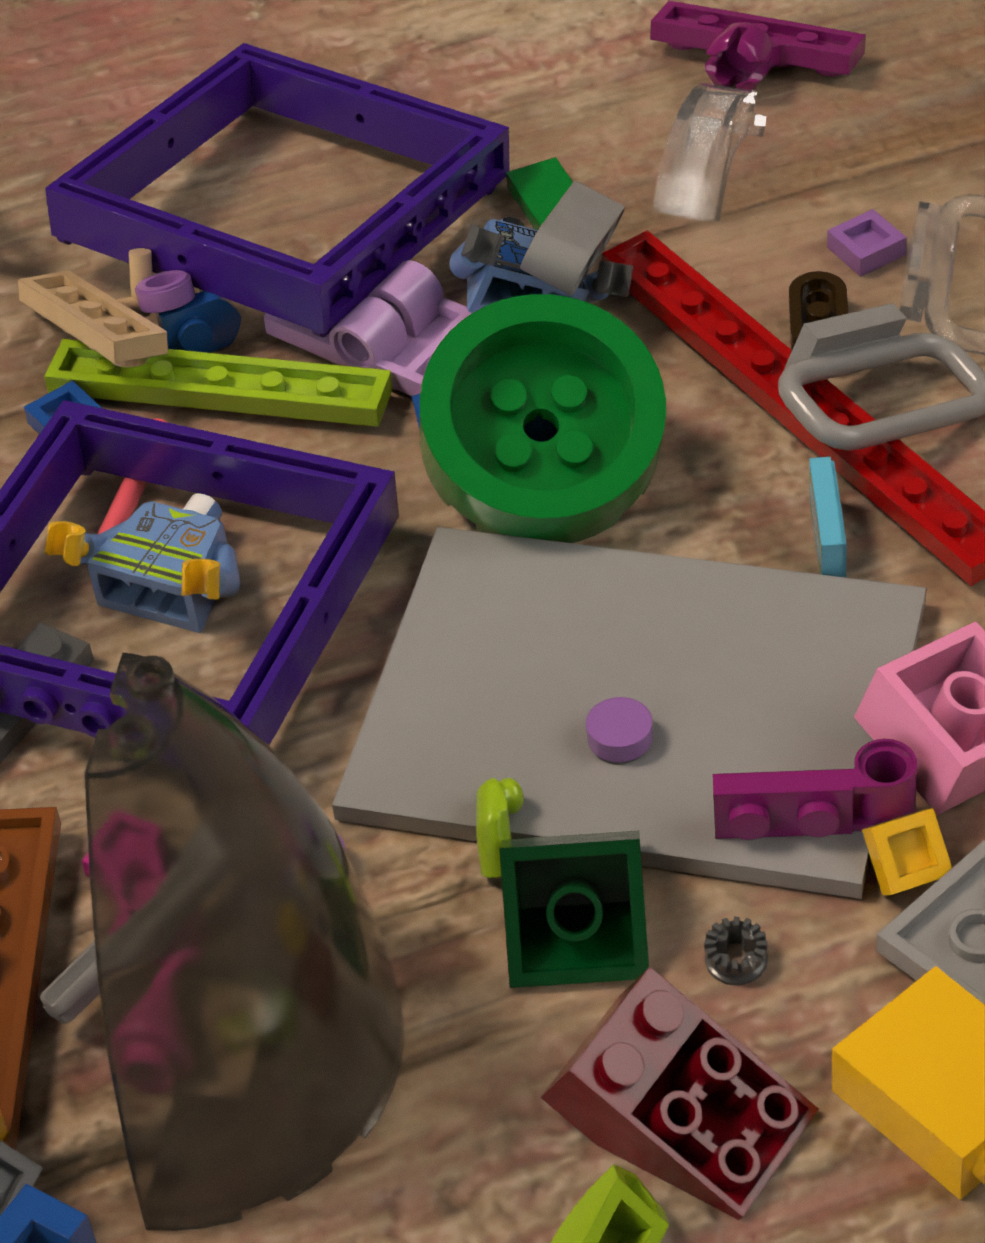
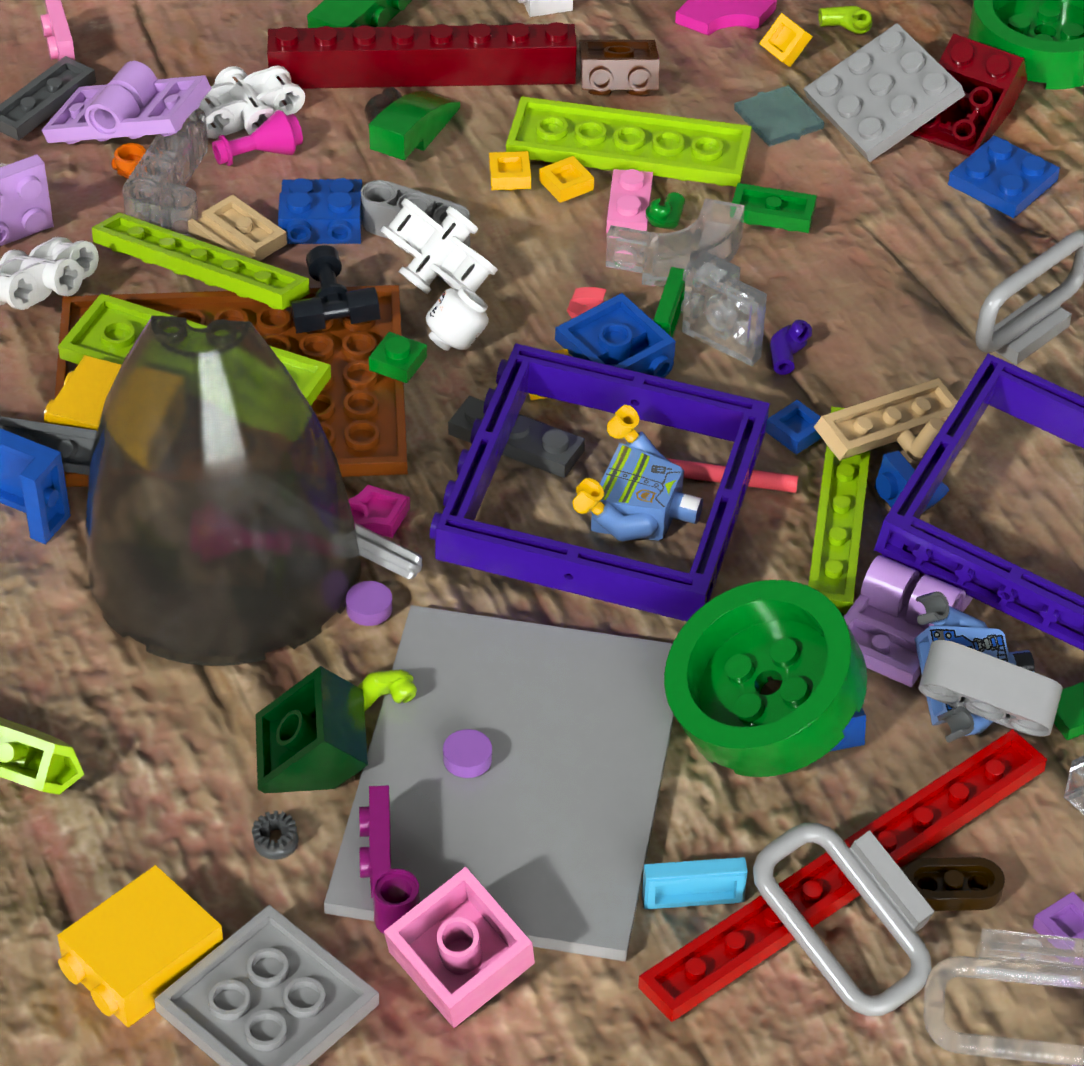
camera: 80 degrees right, 0 degrees up
medium lavender tile [135,270,196,313] -> none
dark red slope [540,967,819,1220] -> none
yellow plate [862,808,952,896] -> none

